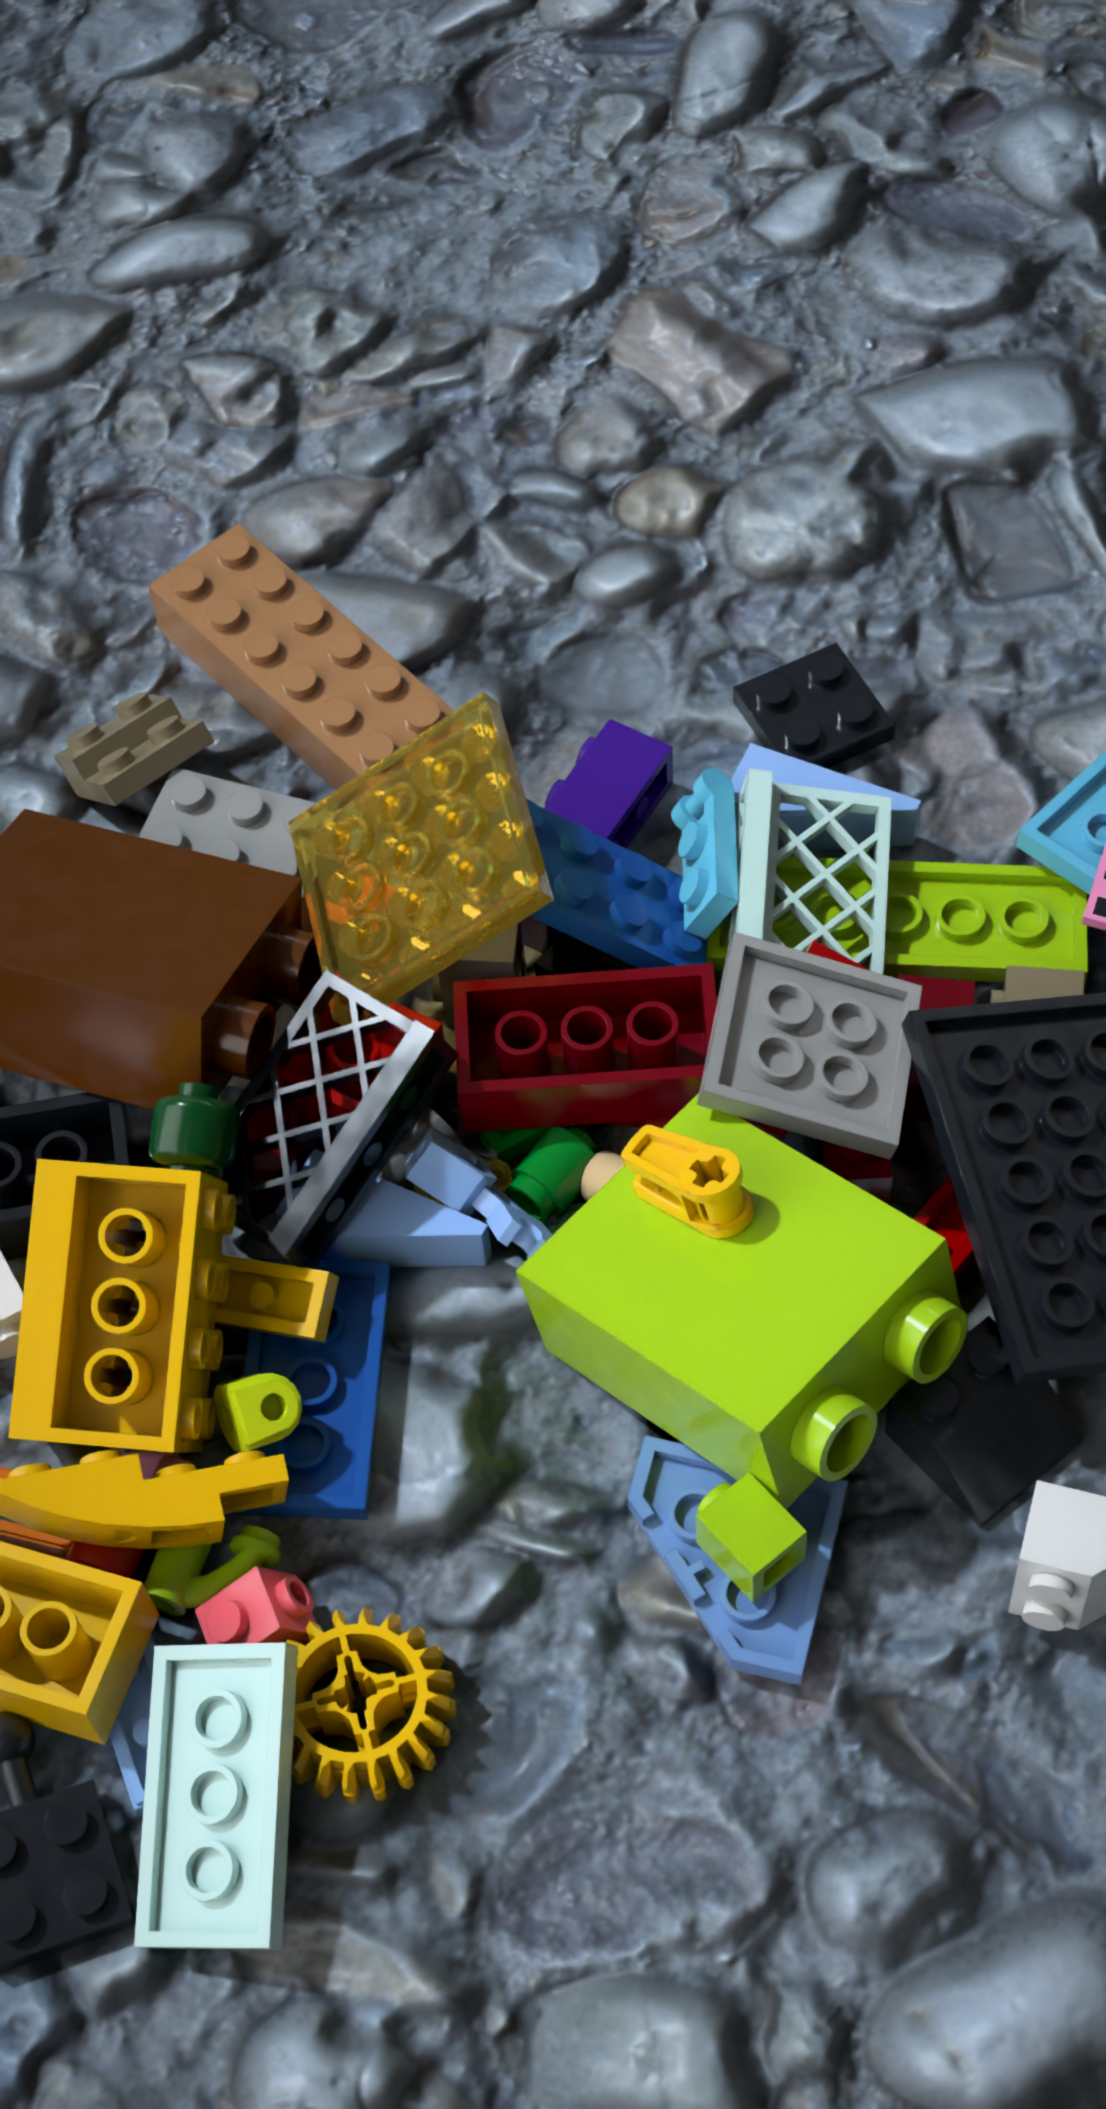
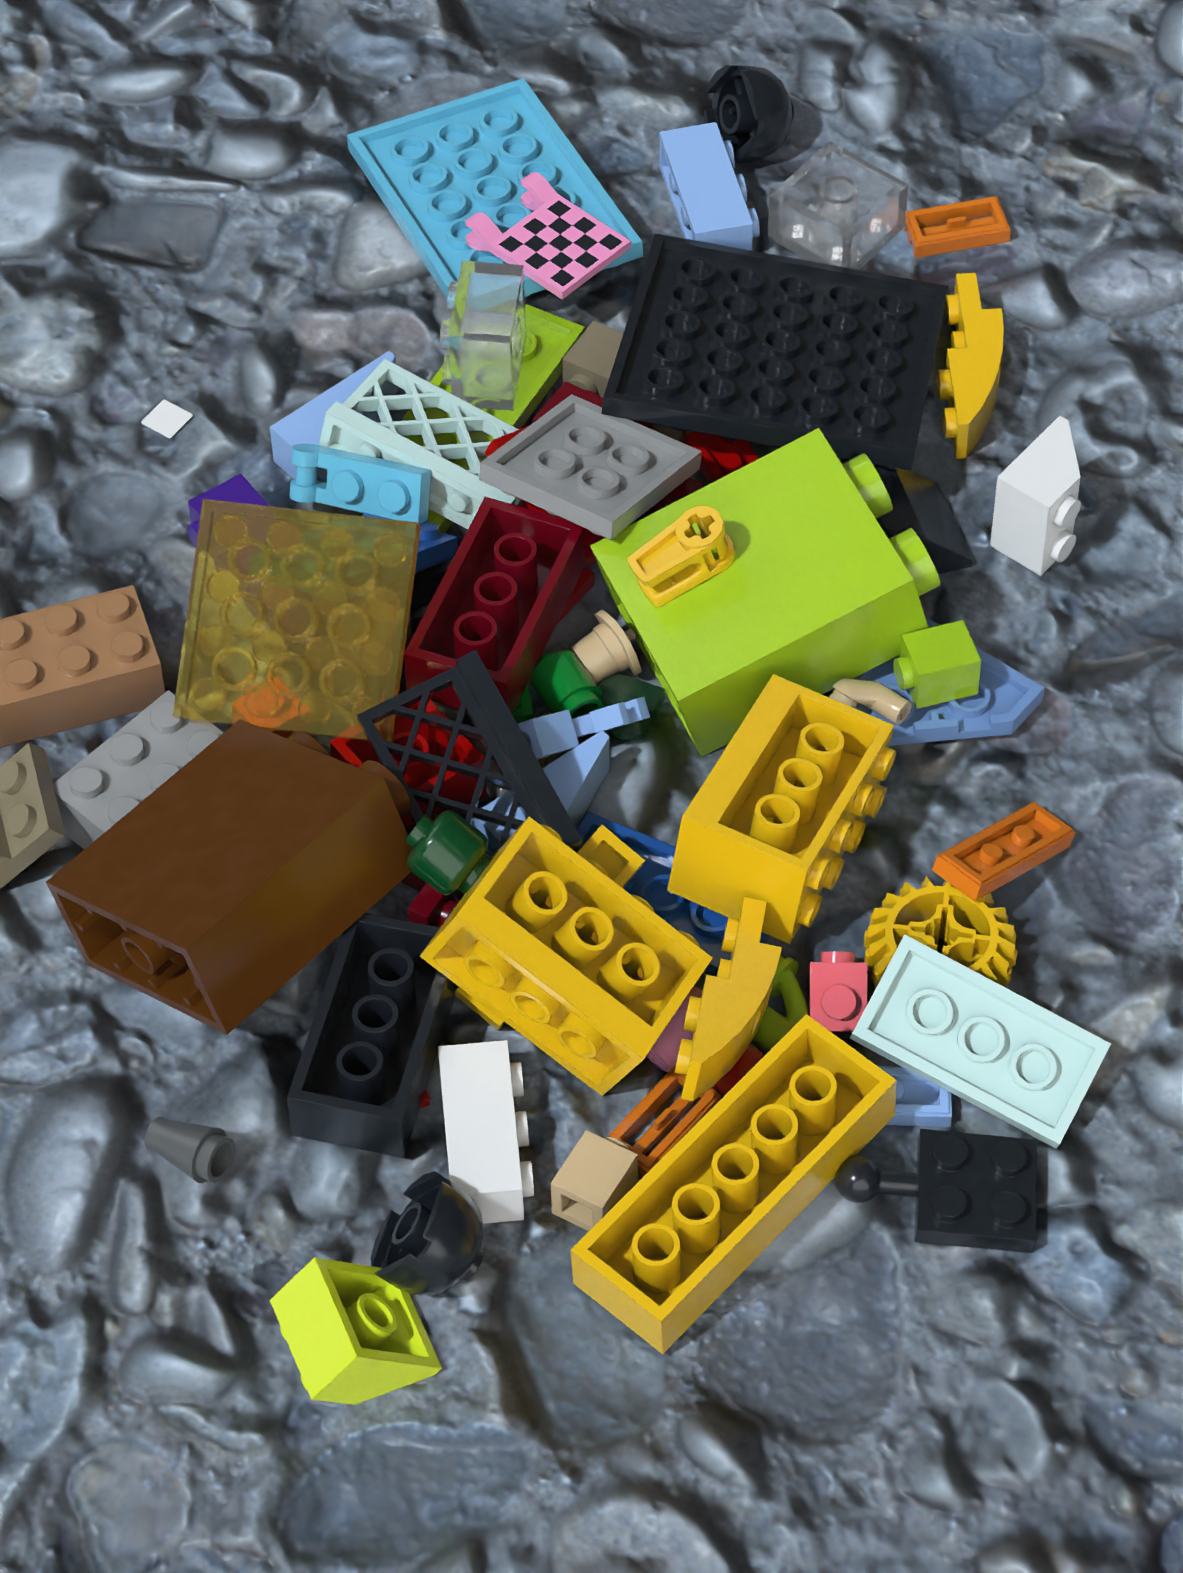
camera: 70 degrees left, 5 degrees down
neon yellow piece [214,1373,302,1452] -> none
black plate [733,642,895,769] -> none
none -> white sticker [141,400,193,438]
none -> clear brick [440,261,527,411]
none -> yellow brick [667,674,896,944]
none -> tan arm [829,678,912,725]
none -> orange tile [932,802,1076,902]

